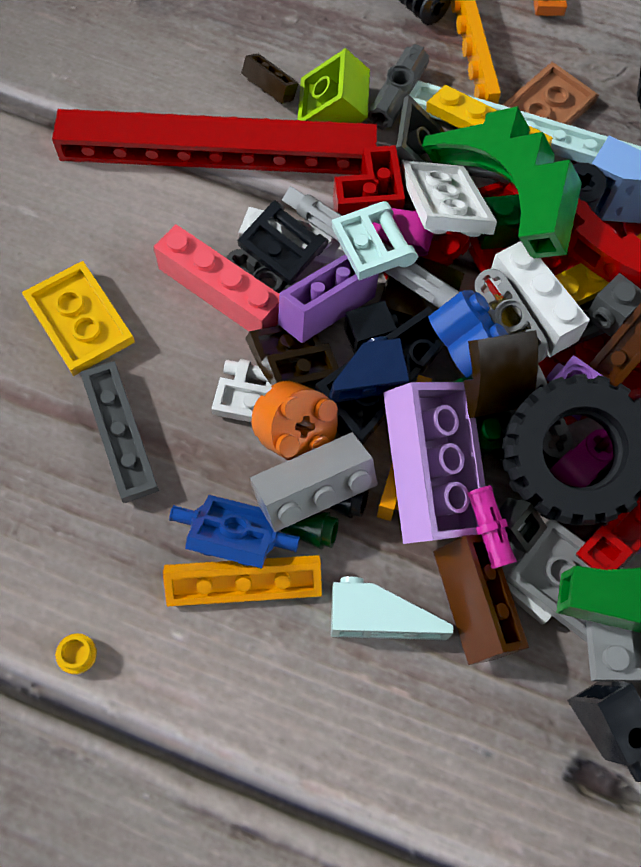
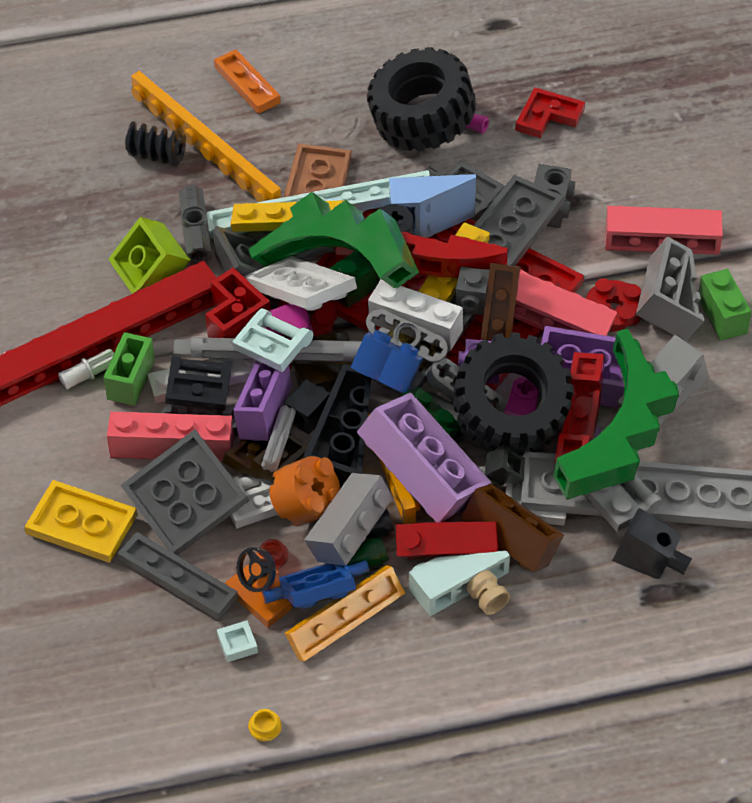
camera: 30 degrees left, 15 degrees down
dark brown piece [241,53,299,104] -> none
dark blue slope [329,336,409,402] -> none
dark brown slope [464,330,538,418] -> none
dark pink pin [467,485,517,569] -> none
none -> white axle [58,349,114,390]
none -> bright green brick [104,332,155,406]
none -> dark grey plate [121,429,250,556]
none -> light aqua plate [217,620,258,662]
none -> orange piece [225,546,292,628]
none -> clear red plate [257,539,288,569]
none -> light grey axle [261,405,296,472]
none -> red slope [396,522,499,560]
none -> tan wheel [466,570,510,615]

